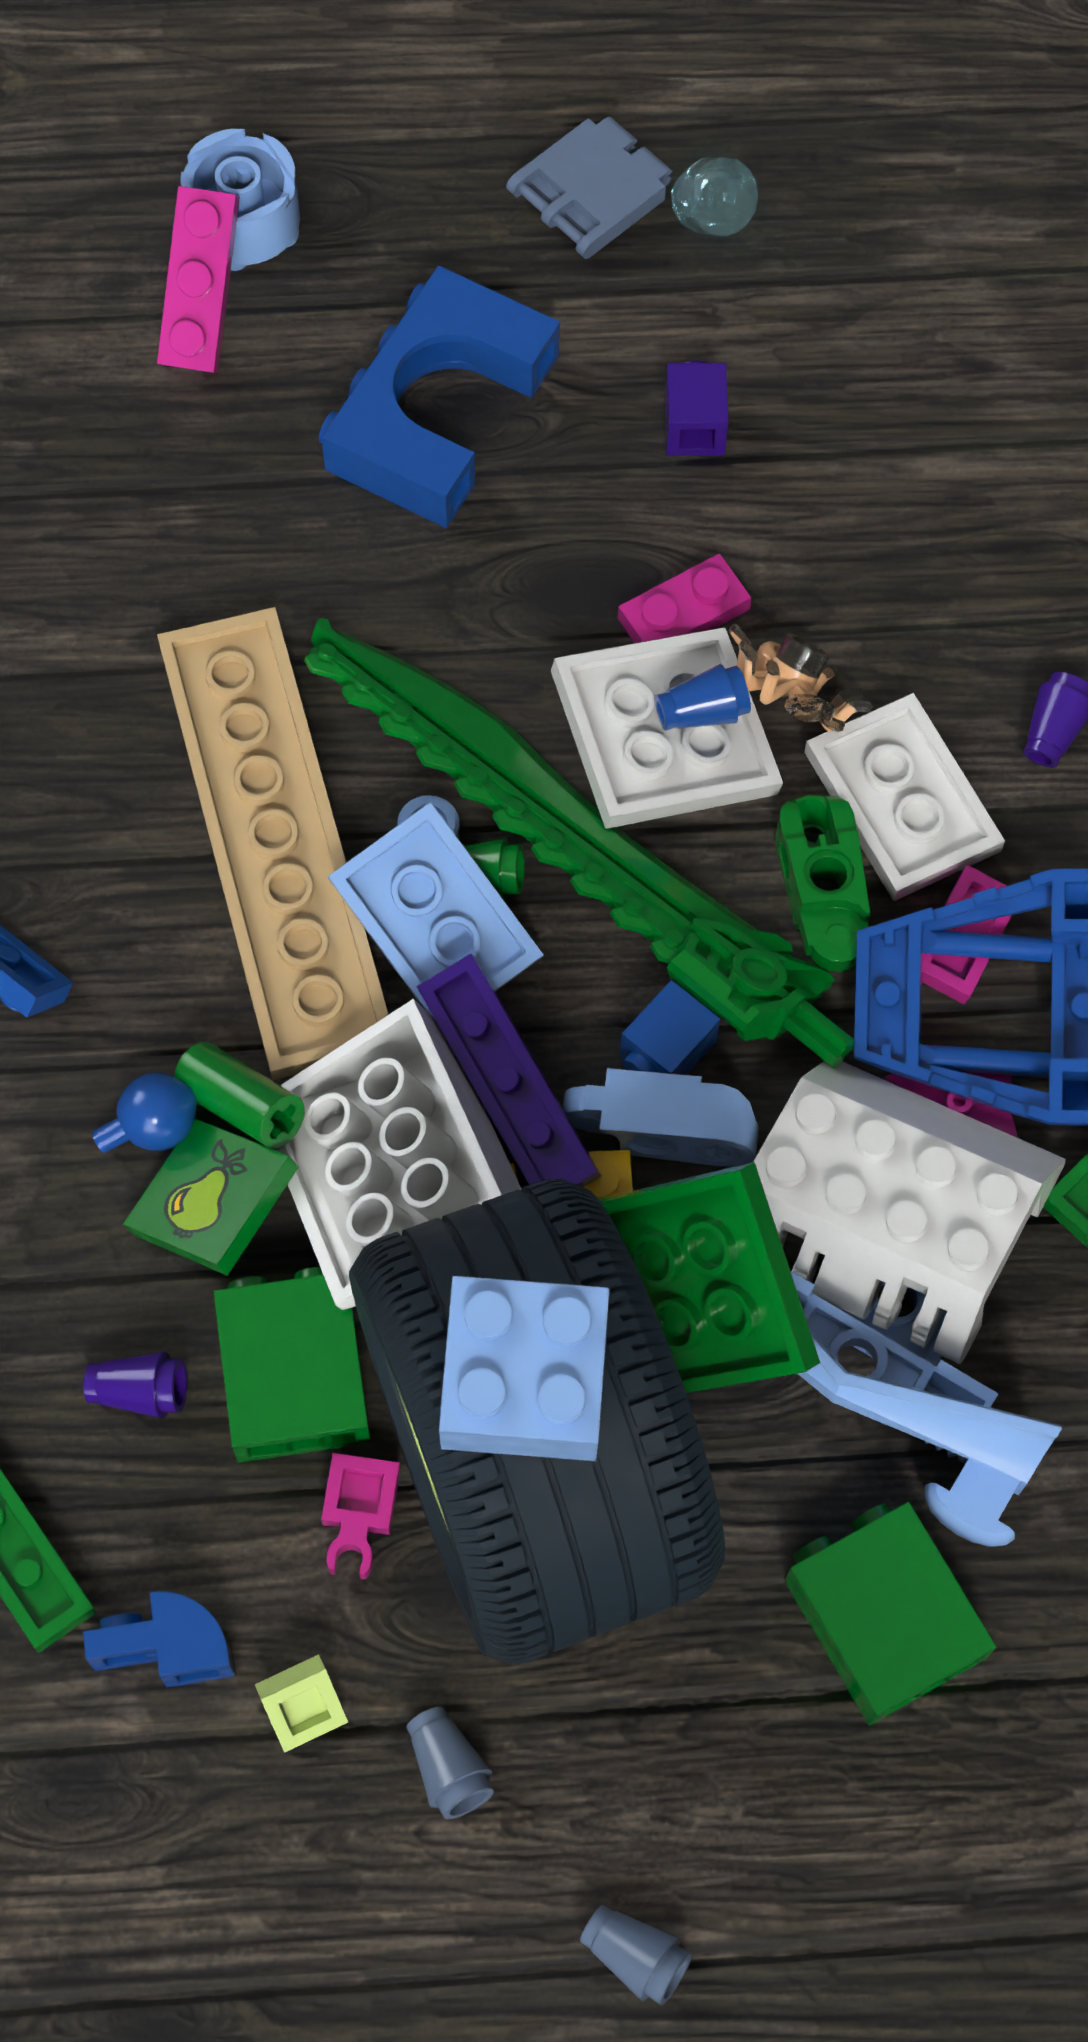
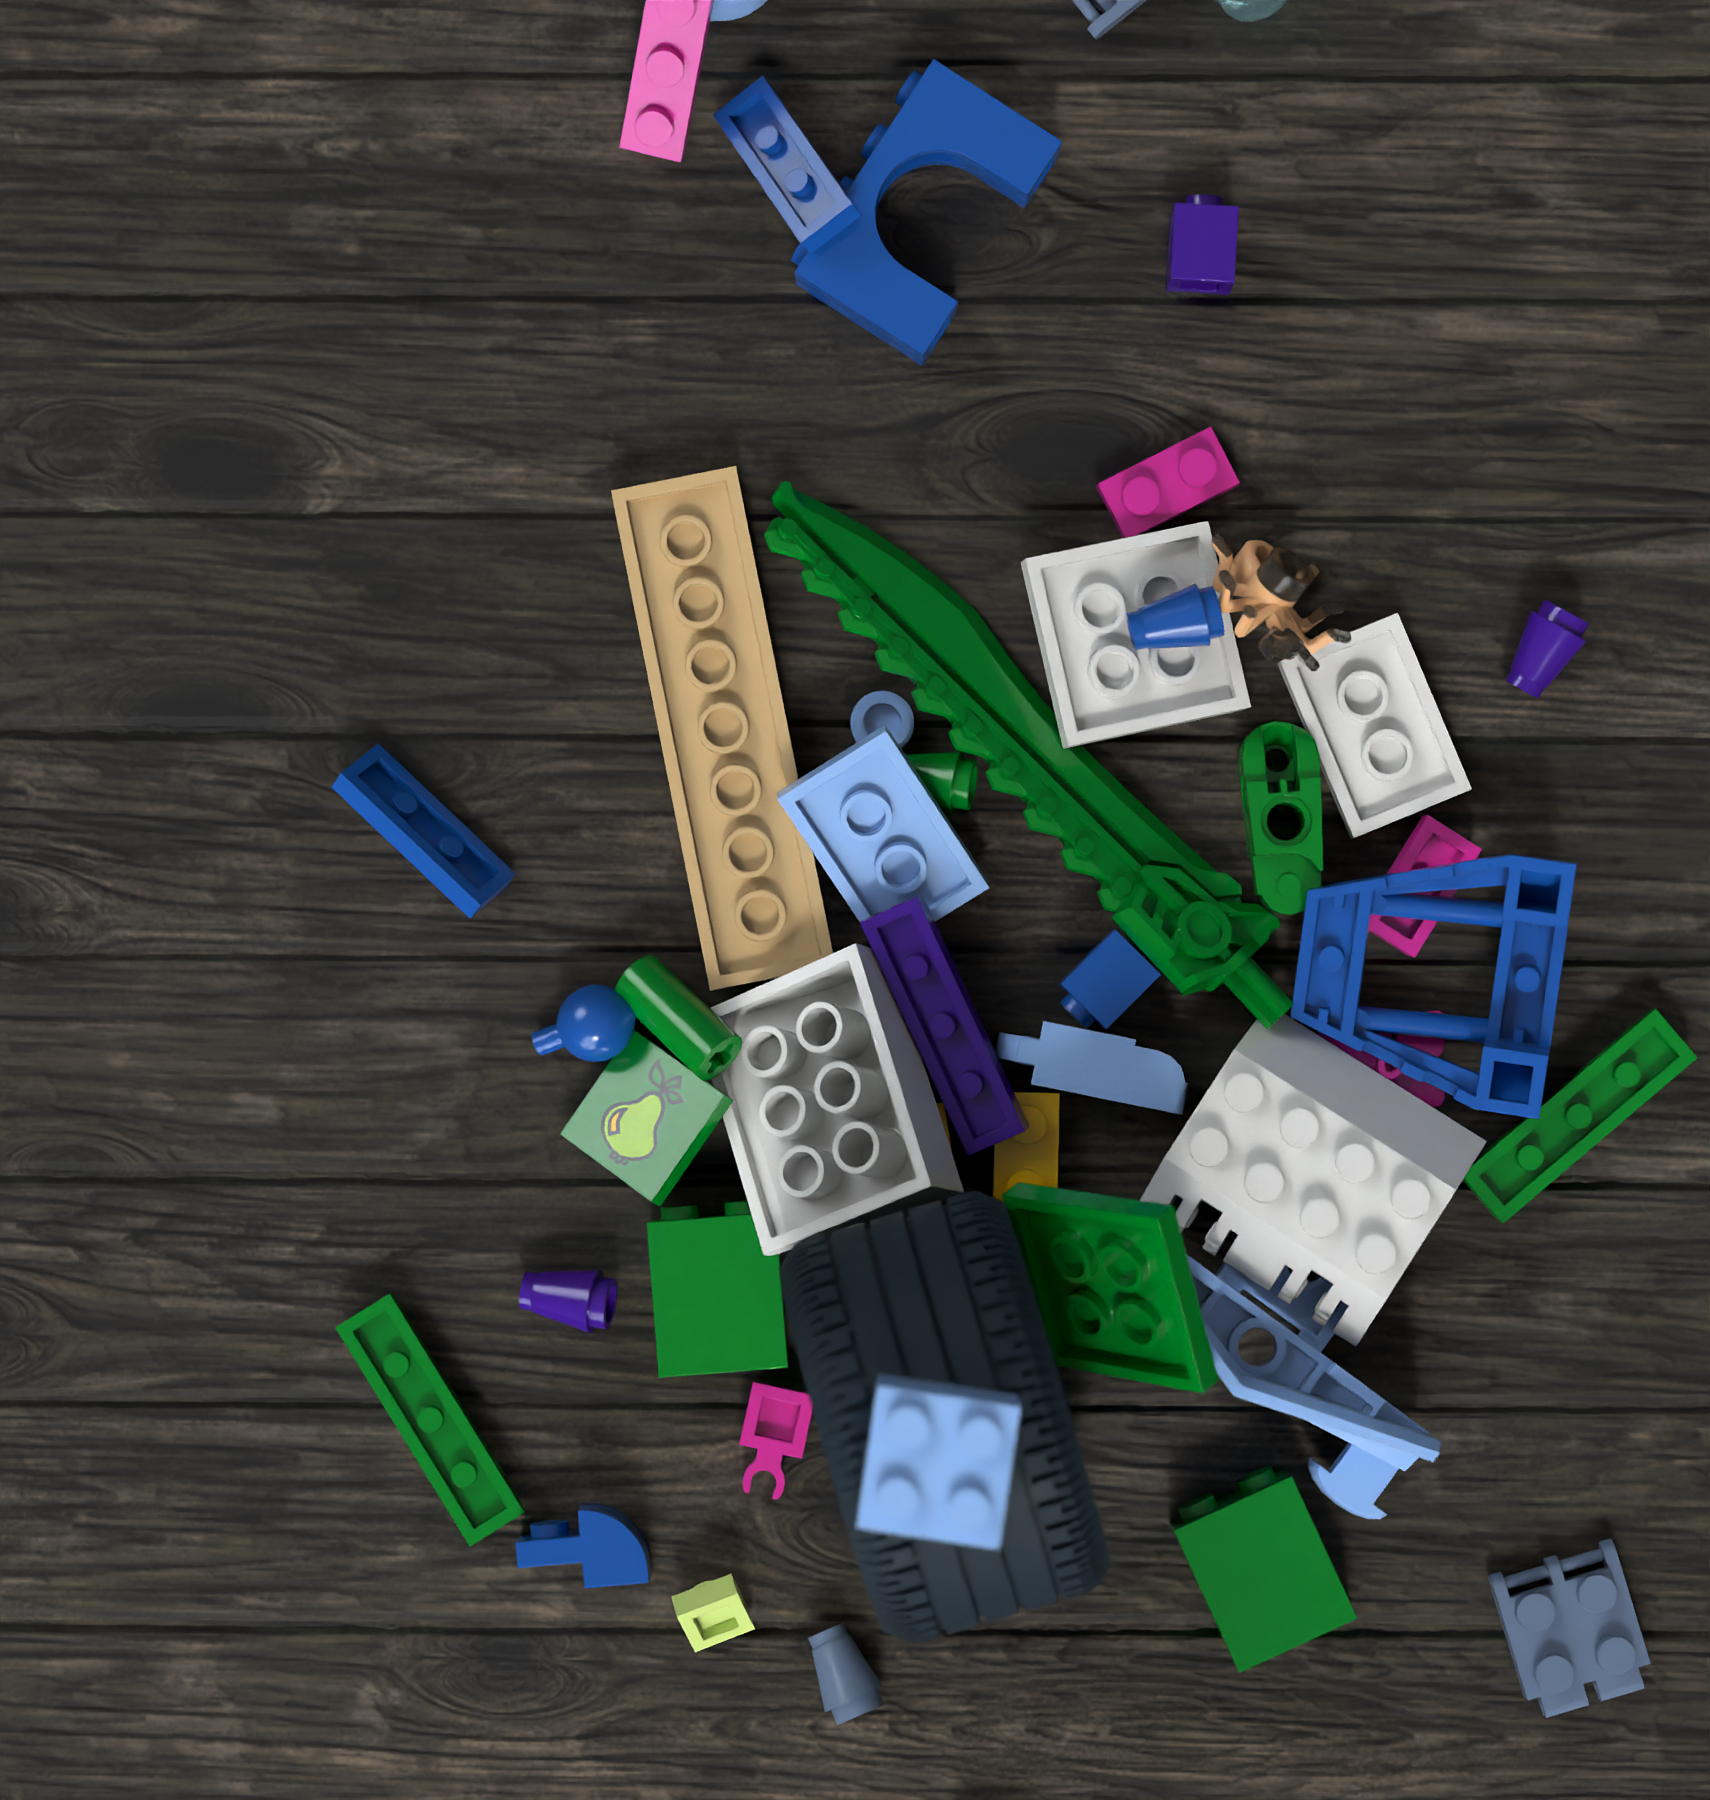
camera: 10 degrees right, 20 degrees up
none -> plate [713,76,862,254]

